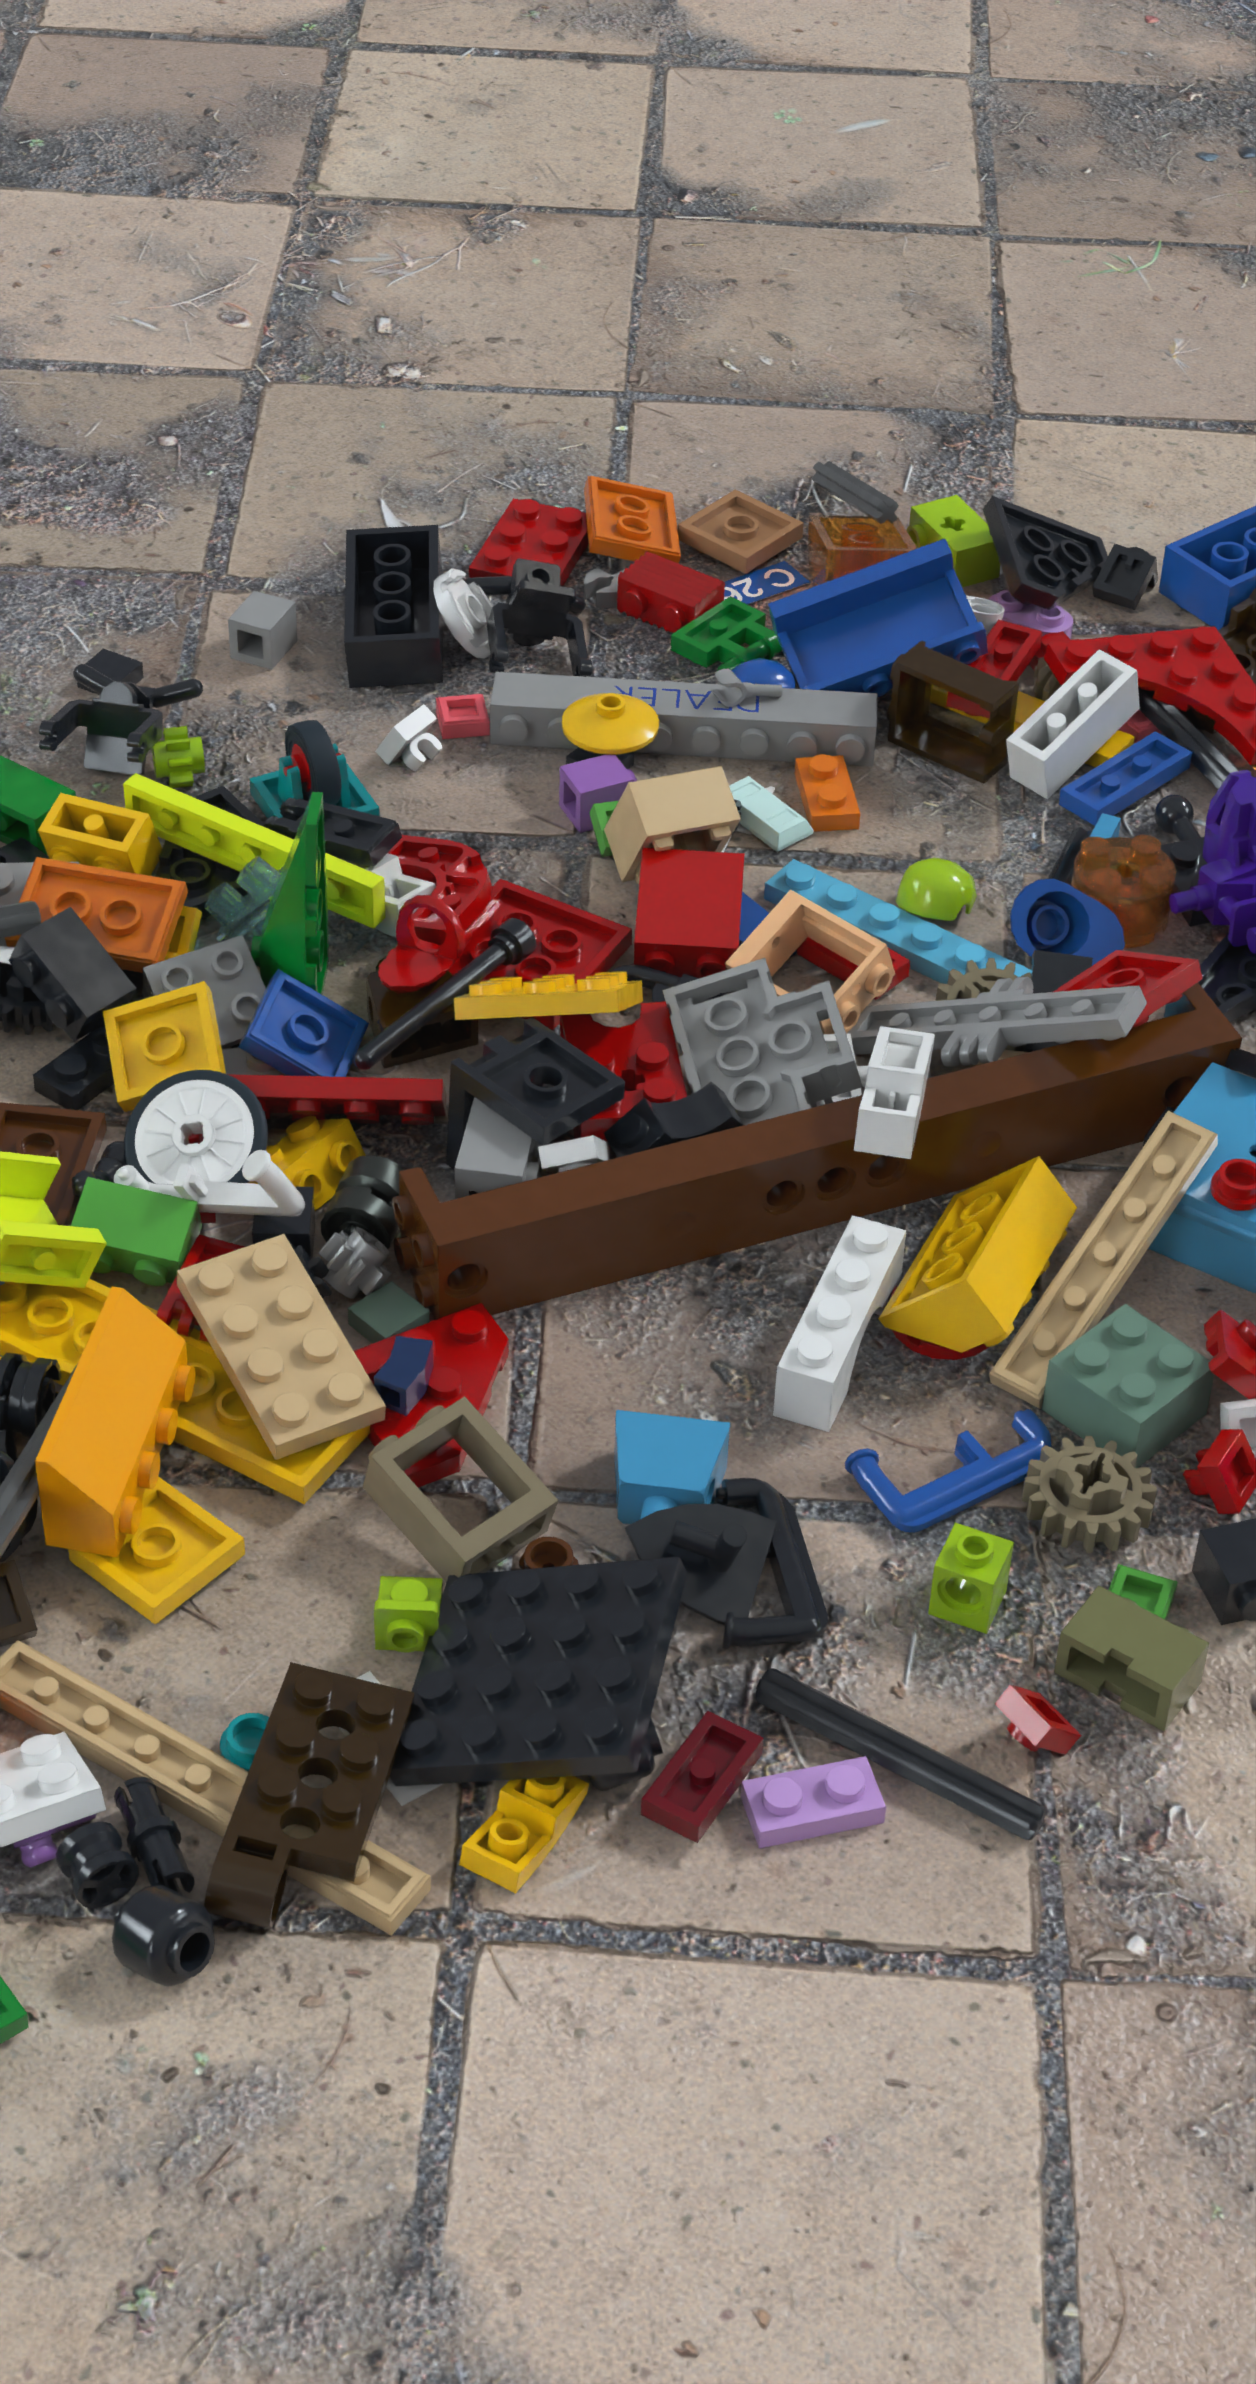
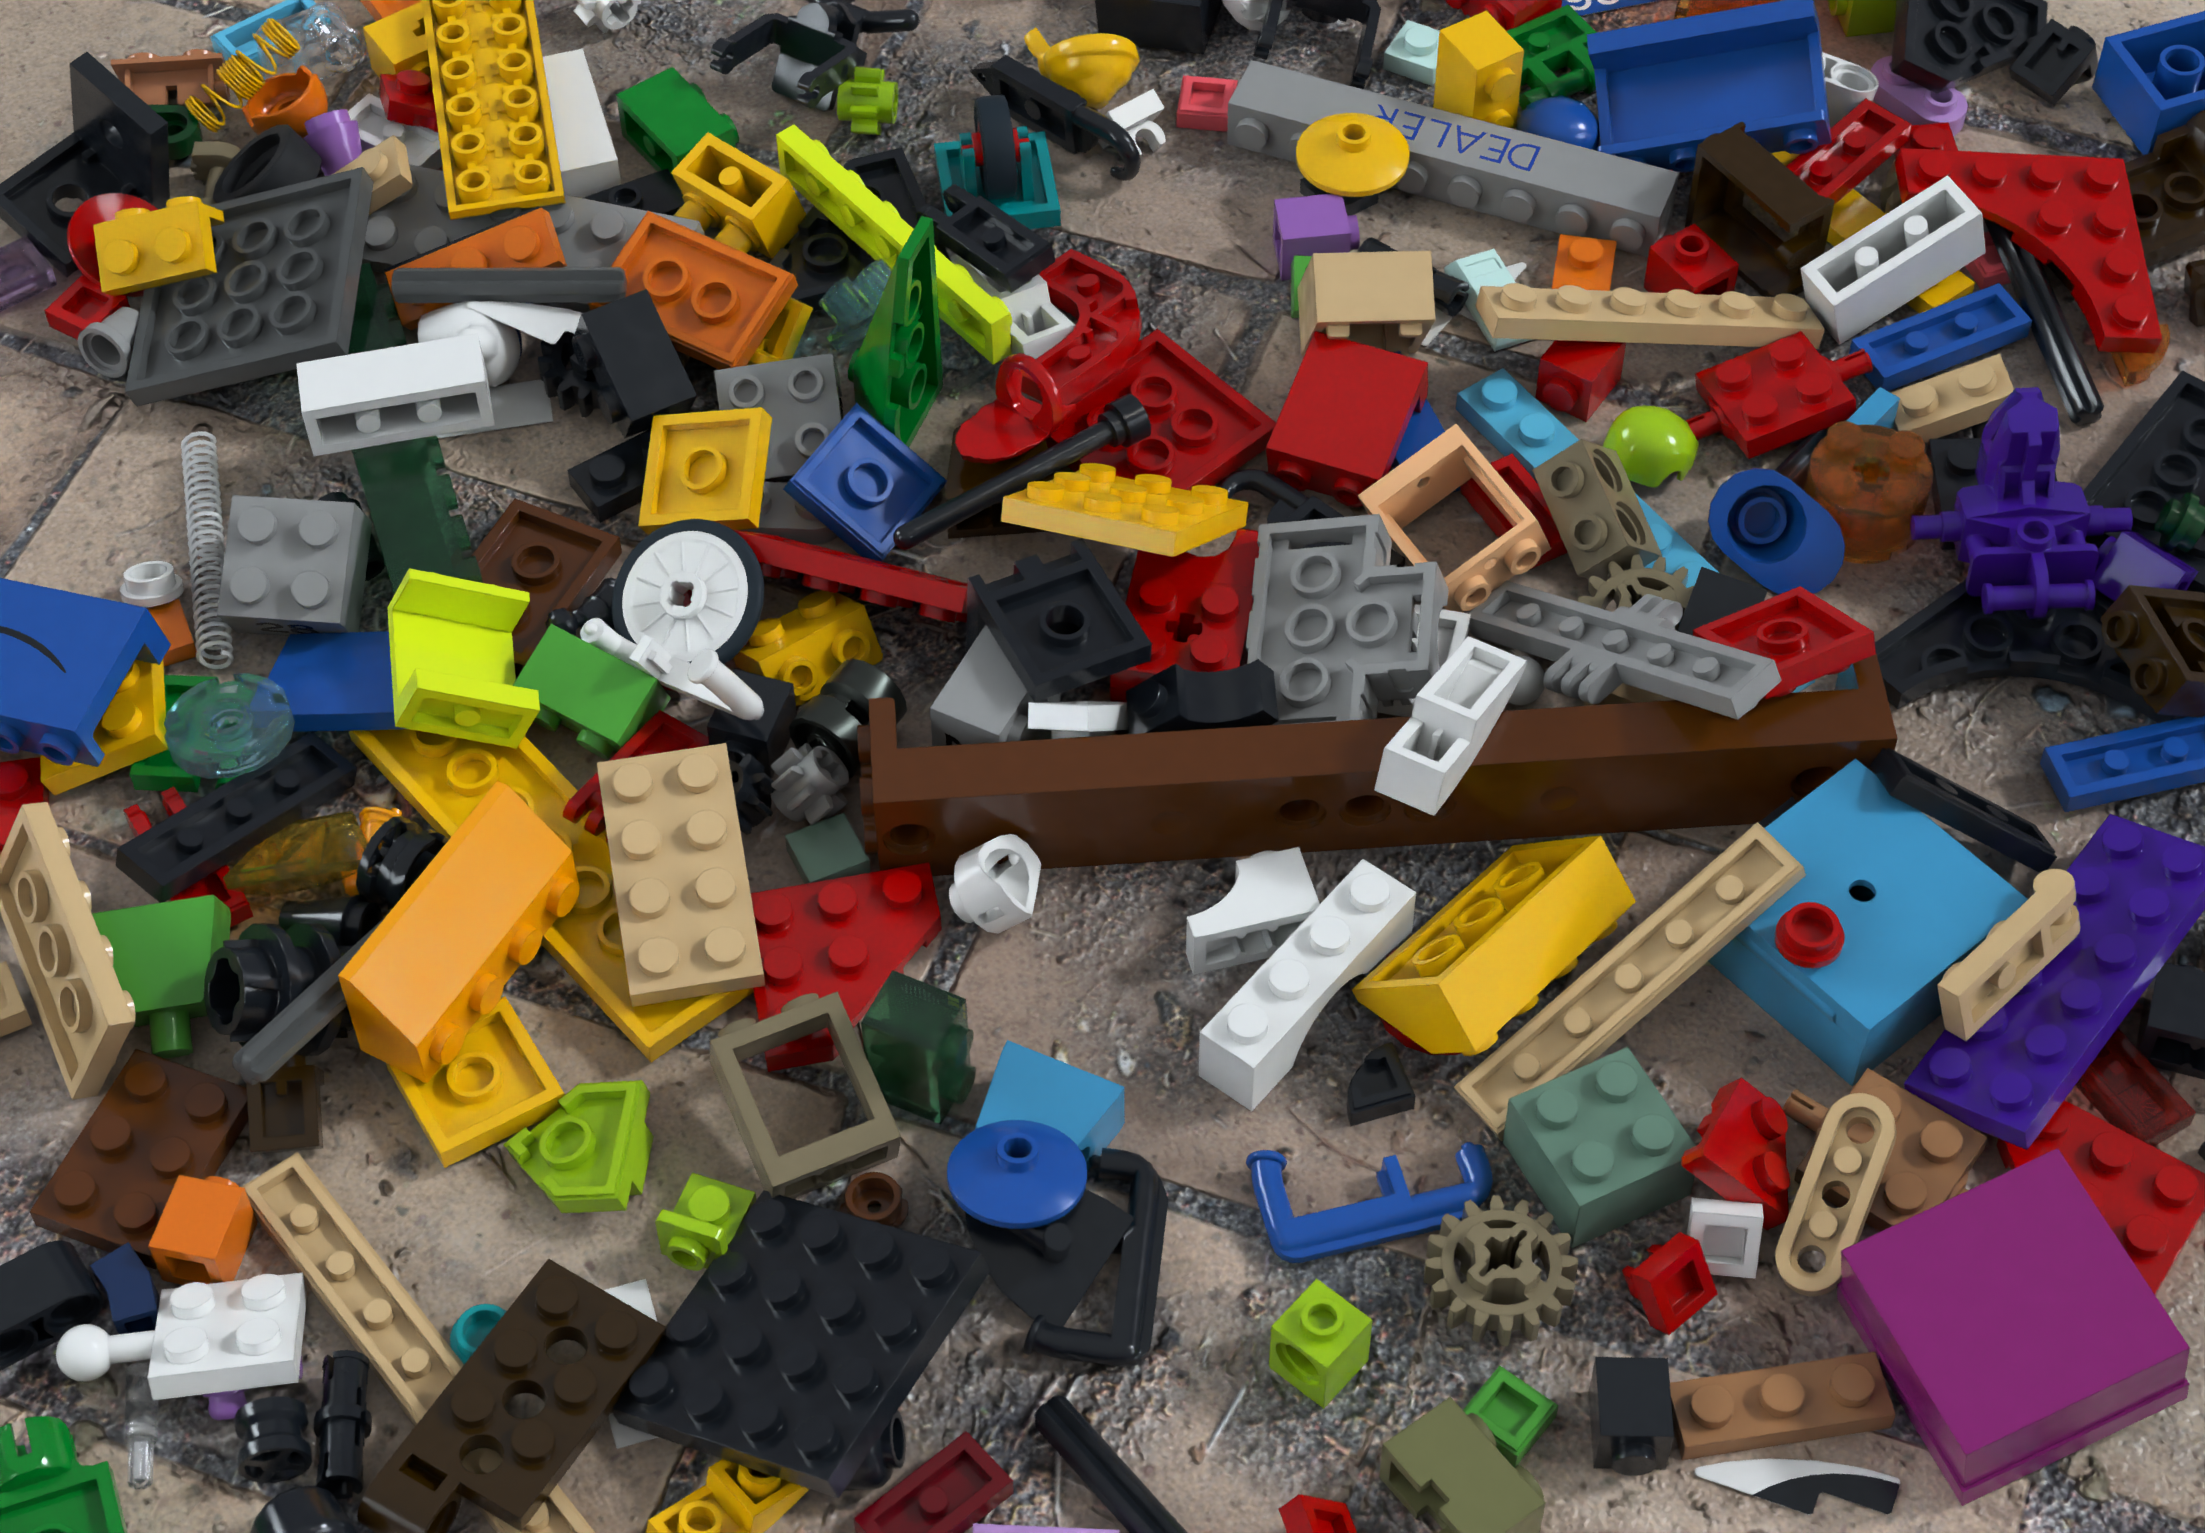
camera: 20 degrees right, 10 degrees up
dark blue piece [374,1336,433,1416] -> none
light grey hand [711,669,783,707] -> none
none -> lime plate [503,1080,654,1213]
none -> clear green brick [861,970,976,1125]
none -> blue dish [947,1120,1087,1229]
none -> white piece [949,834,1041,934]
none -> black plate [970,55,1141,181]
none -> yellow hat [1024,27,1139,110]
none -> white arch [1186,847,1320,975]
none -> black tile [1347,1042,1416,1126]
none -> light aqua plate [1383,20,1440,86]
none -> yellow brick [1433,11,1524,129]
none -> tan plate [1475,283,1825,349]
none -> dark tan brick [1532,439,1662,581]
none -> red brick [1535,340,1626,422]
none -> red brick [1643,223,1739,295]
none -> red plate [1685,331,1873,459]
none -> tan plate [1891,354,2014,450]

